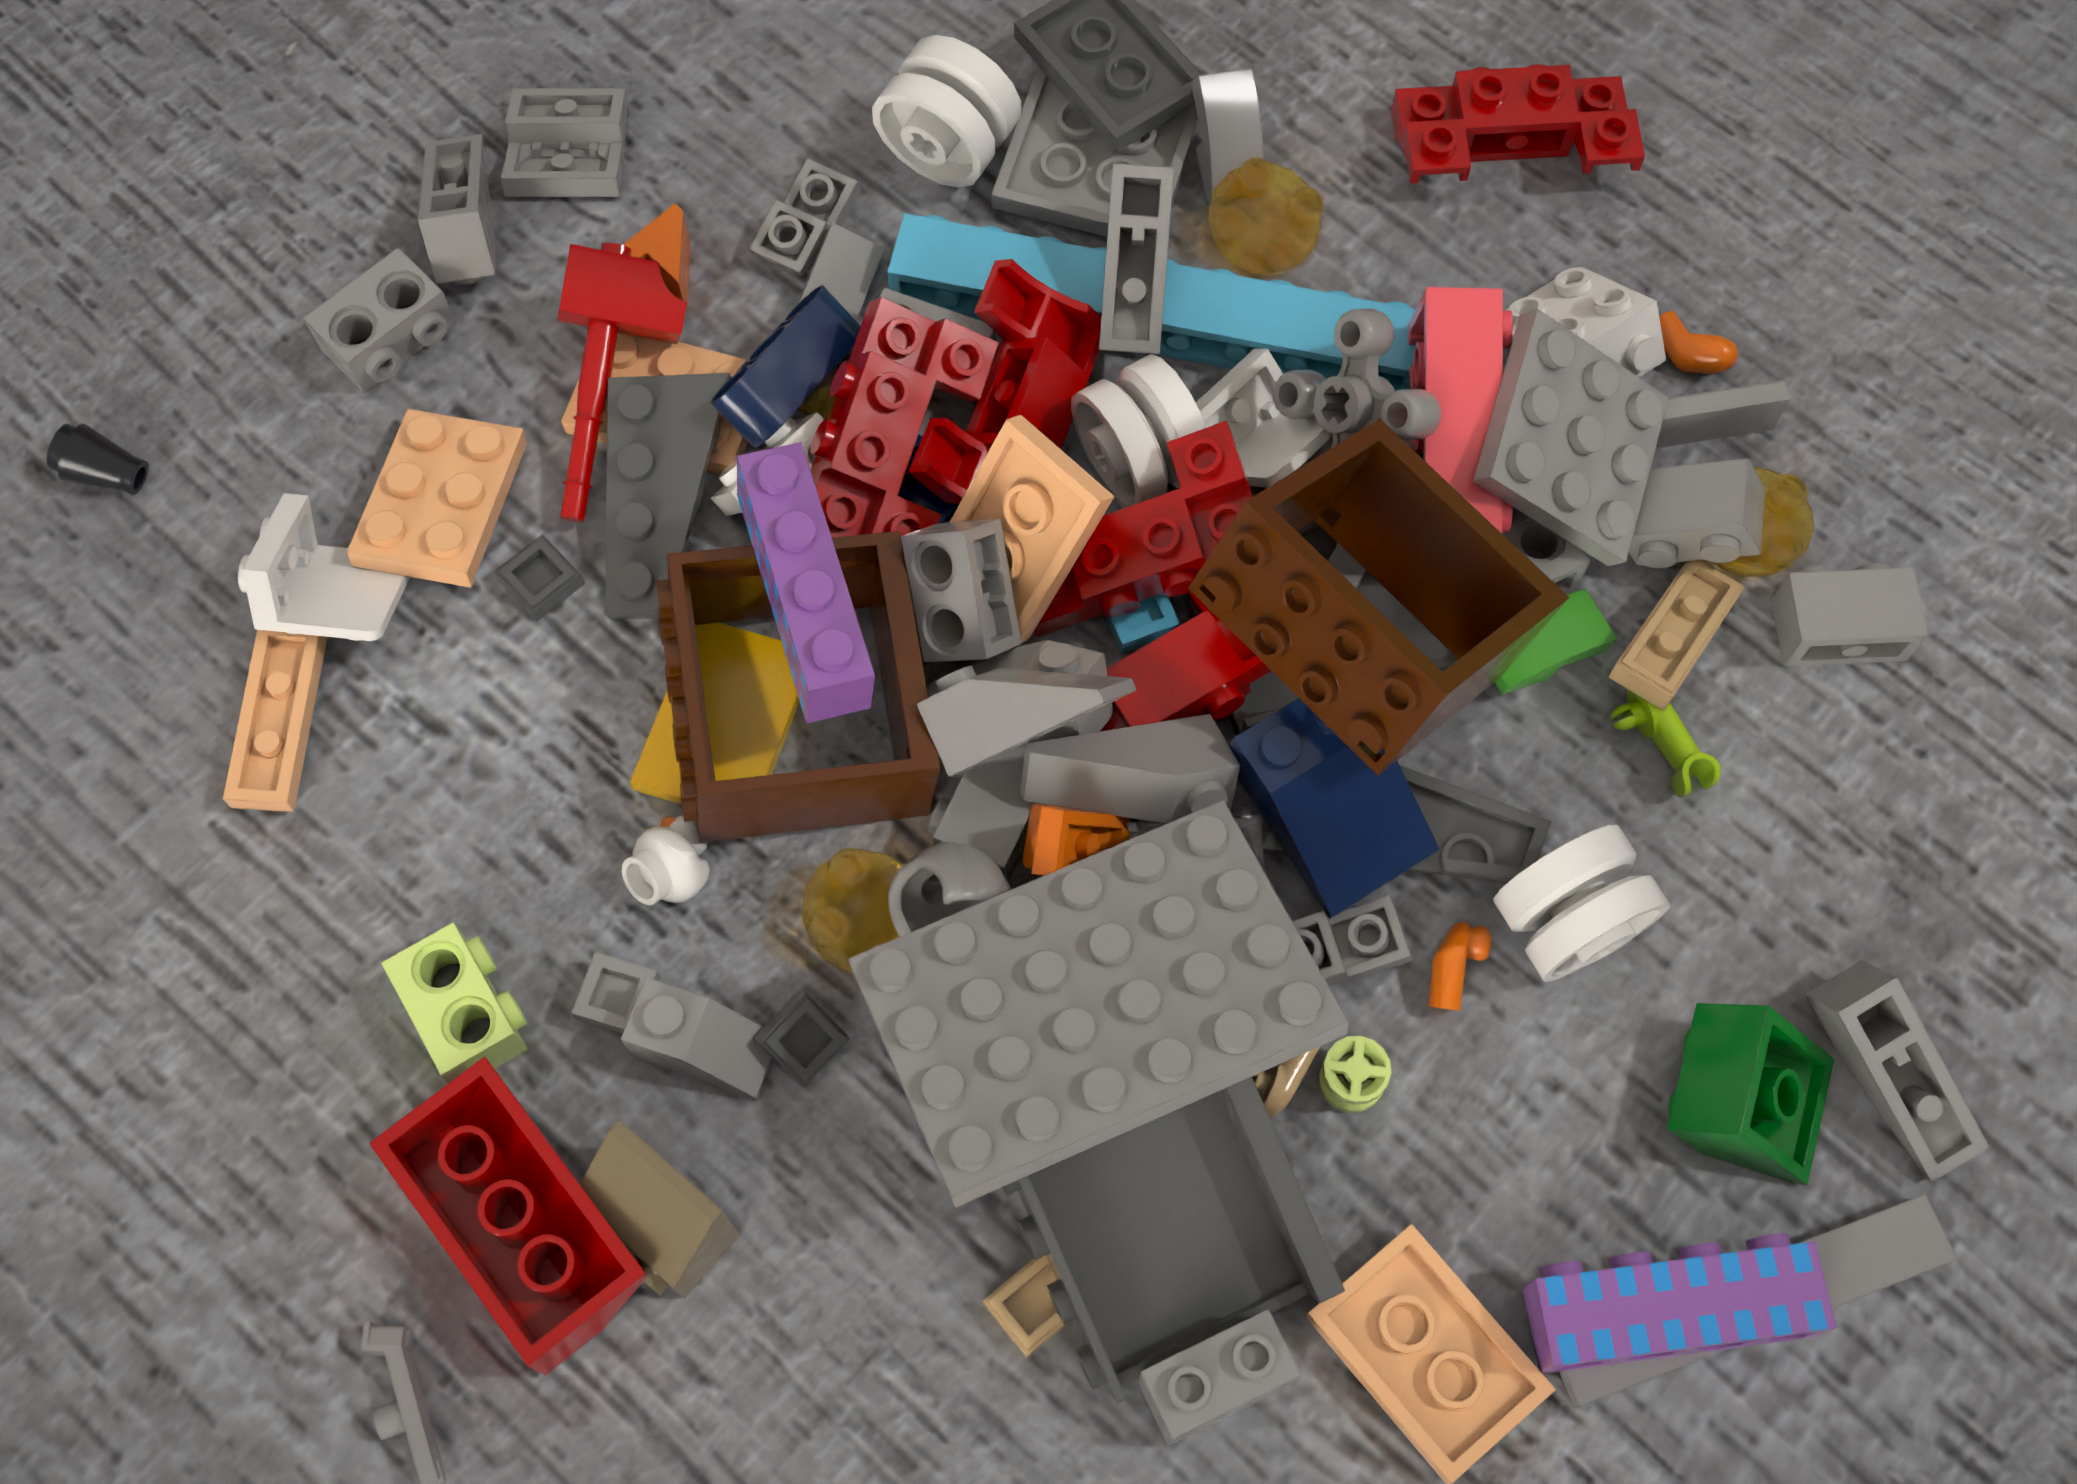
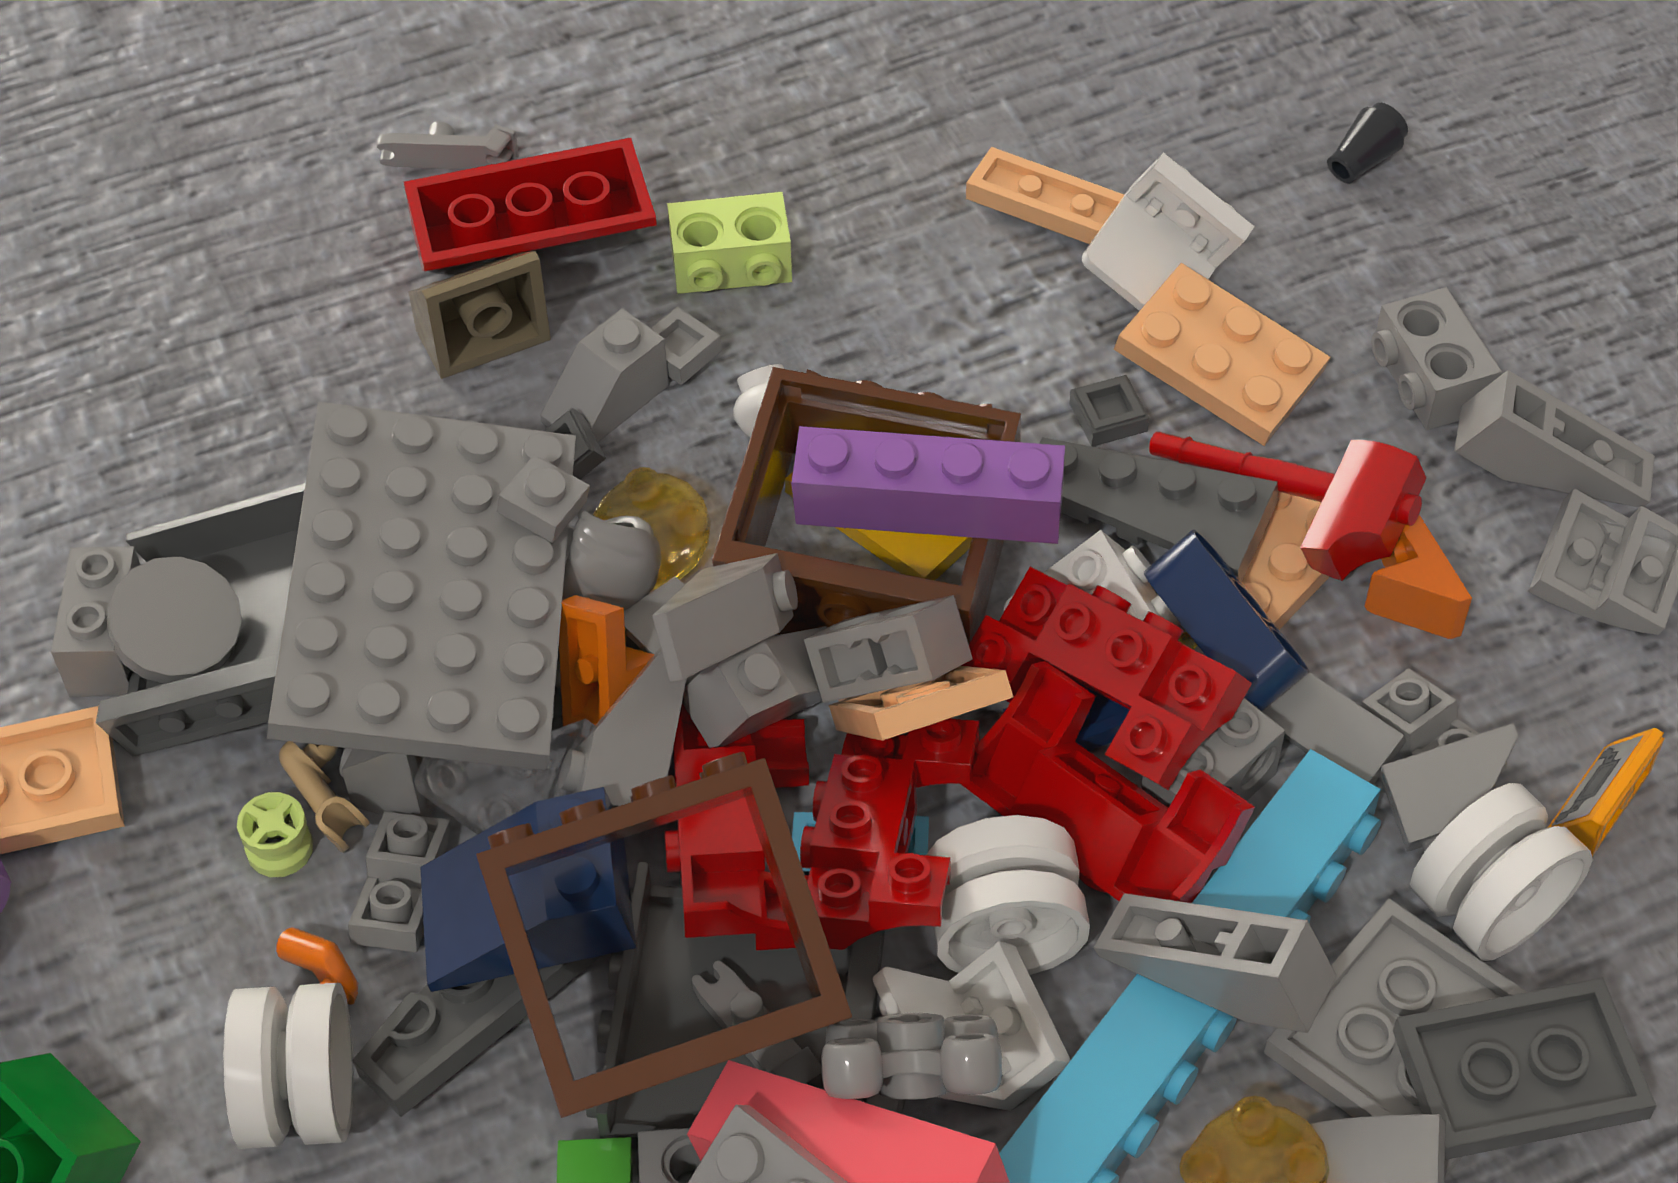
camera: 115 degrees right, 15 degrees down
none -> light grey tile [106,557,242,684]
none -> light grey plate [496,454,590,543]
none -> light grey slope [1380,723,1518,852]
none -> light orange slope [1547,728,1665,857]

